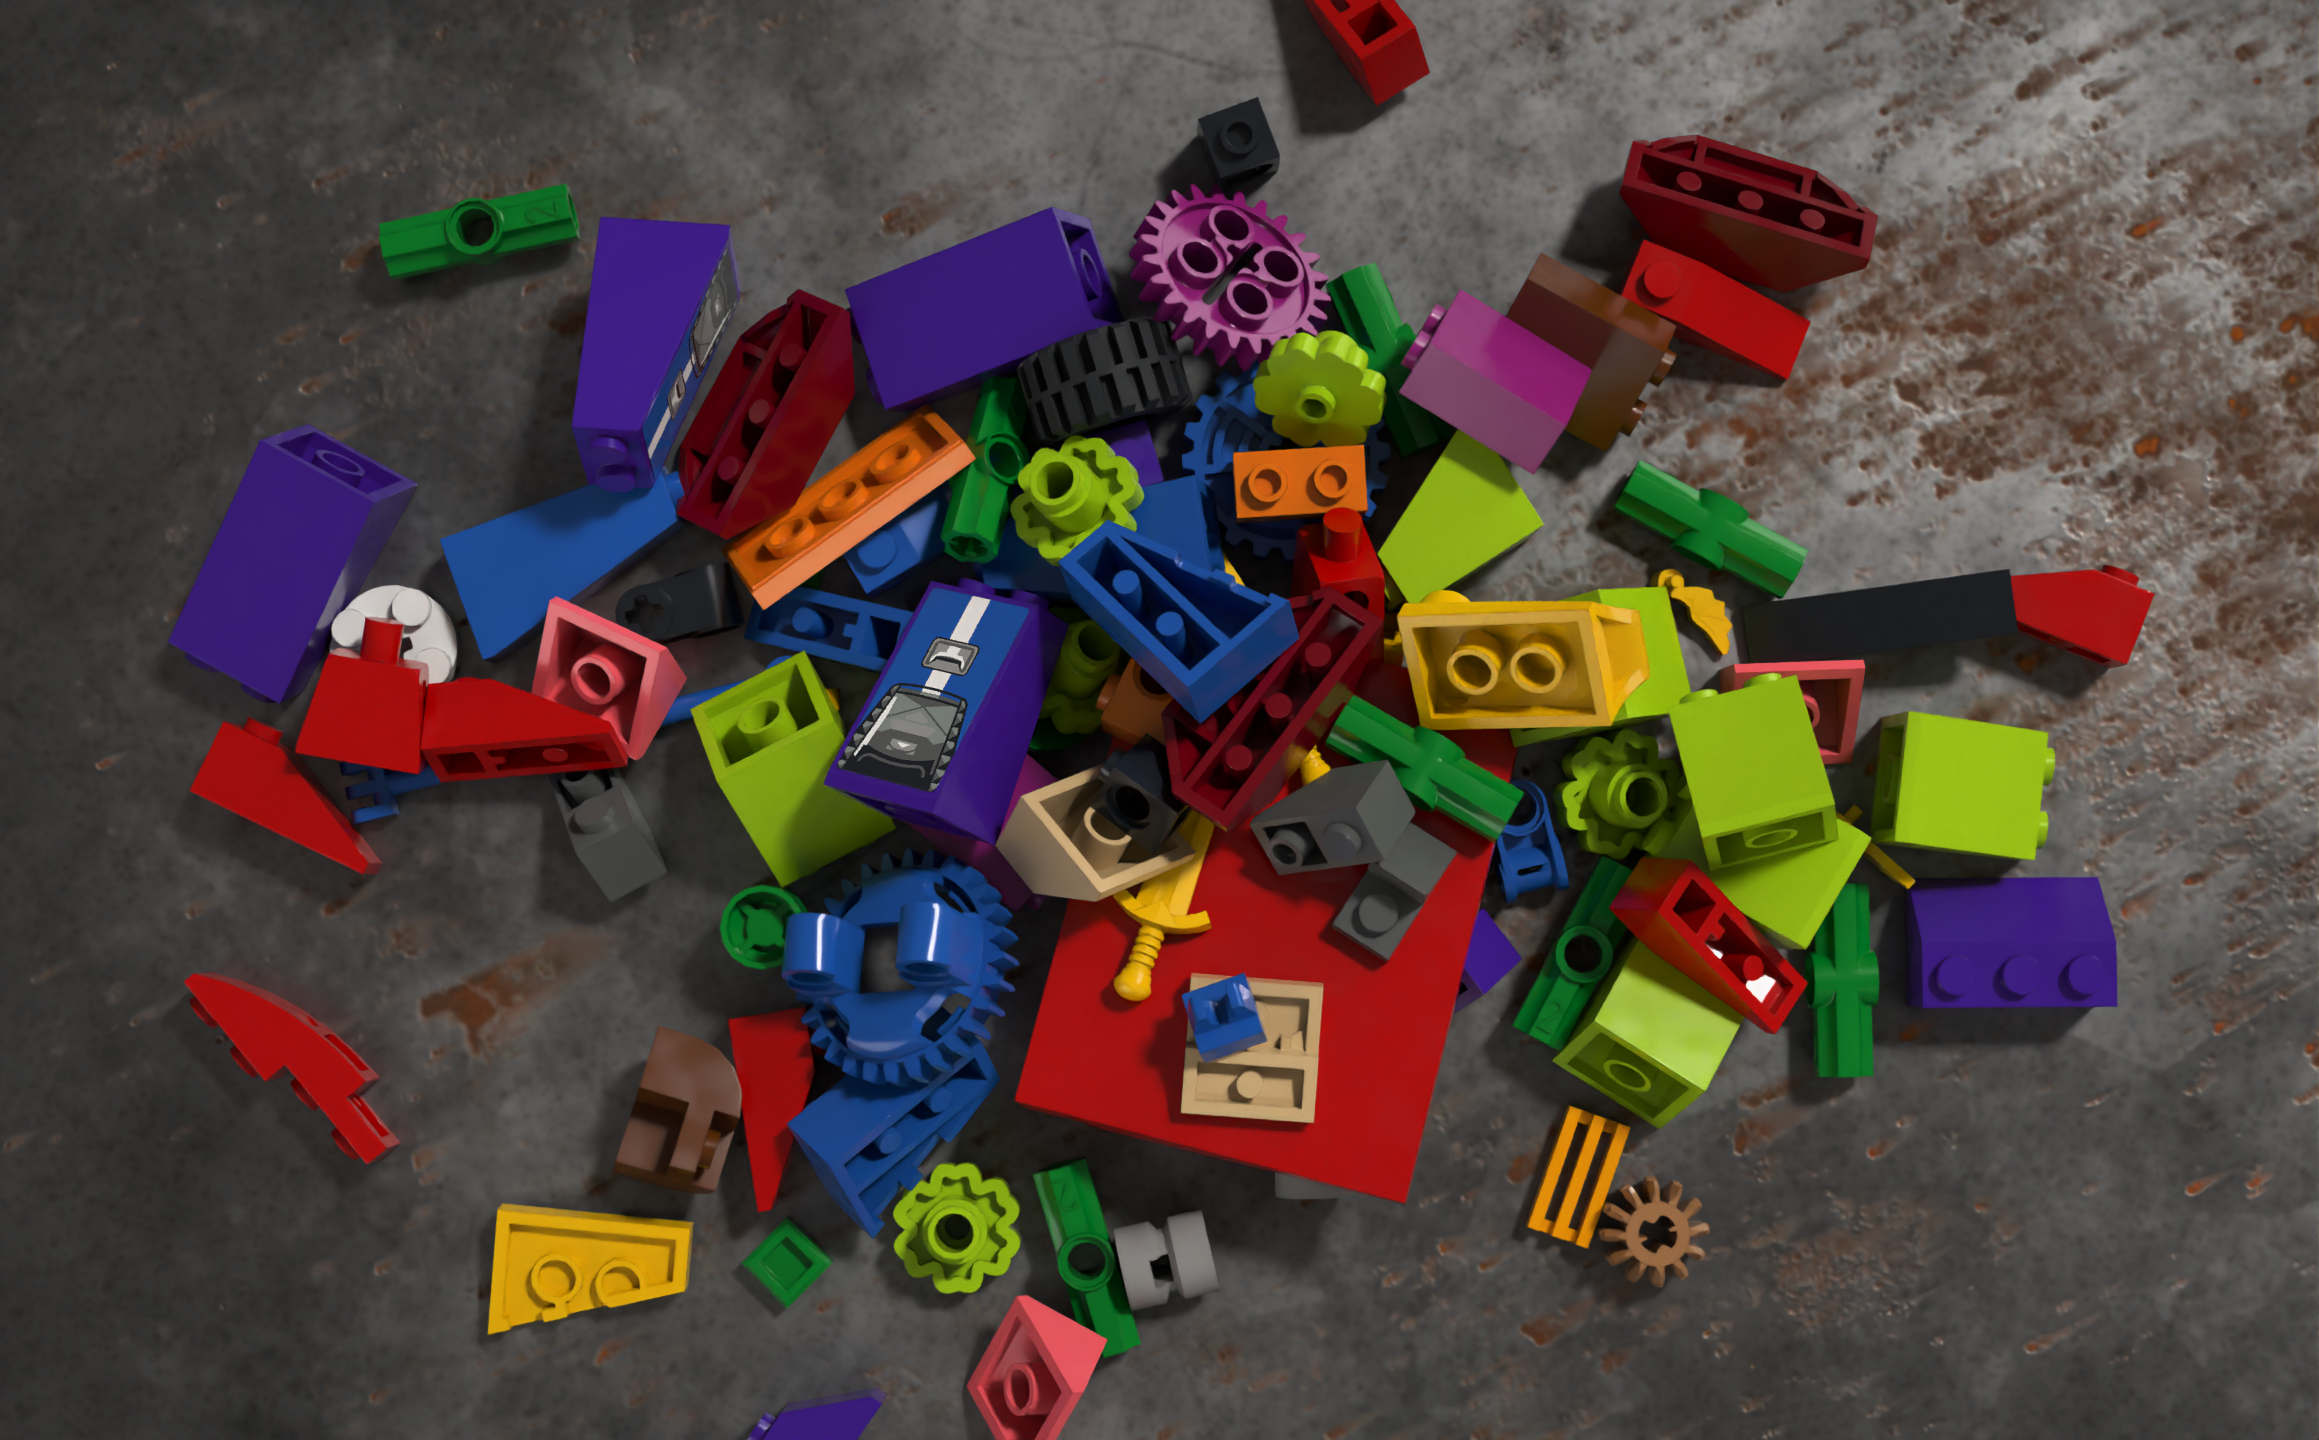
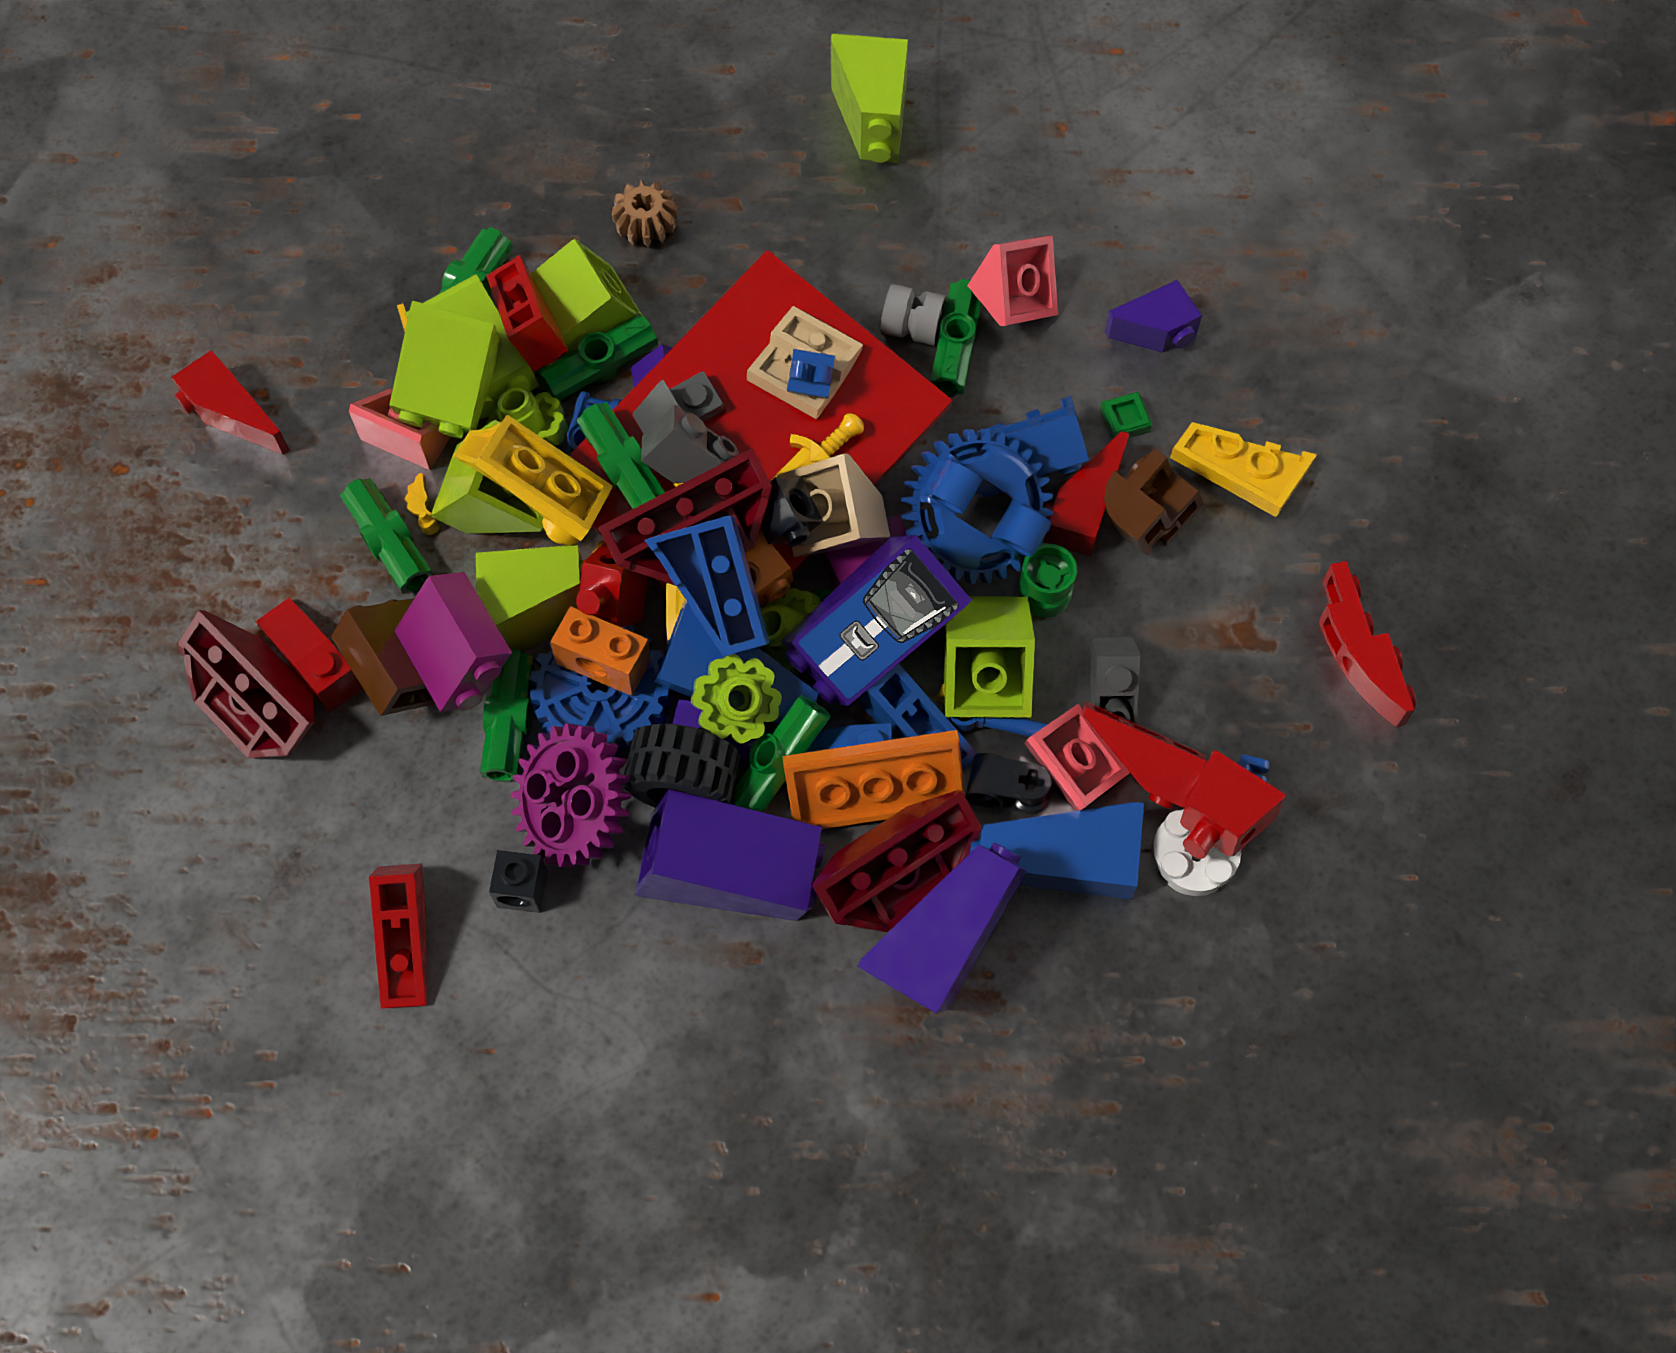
camera: 150 degrees left, 20 degrees down
dark purple slope [168,424,418,704] -> none
red slope [189,717,383,875] -> none
green piece [379,184,580,280] -> none
lime plant [893,1161,1021,1294] -> none
lime plant [1253,331,1387,447] -> none
light orange tile [1525,1105,1631,1249] -> none
black slope [1741,569,2018,664] -> none
lime slope [1869,711,2055,861] -> none
dark purple slope [1905,877,2118,1008] -> none

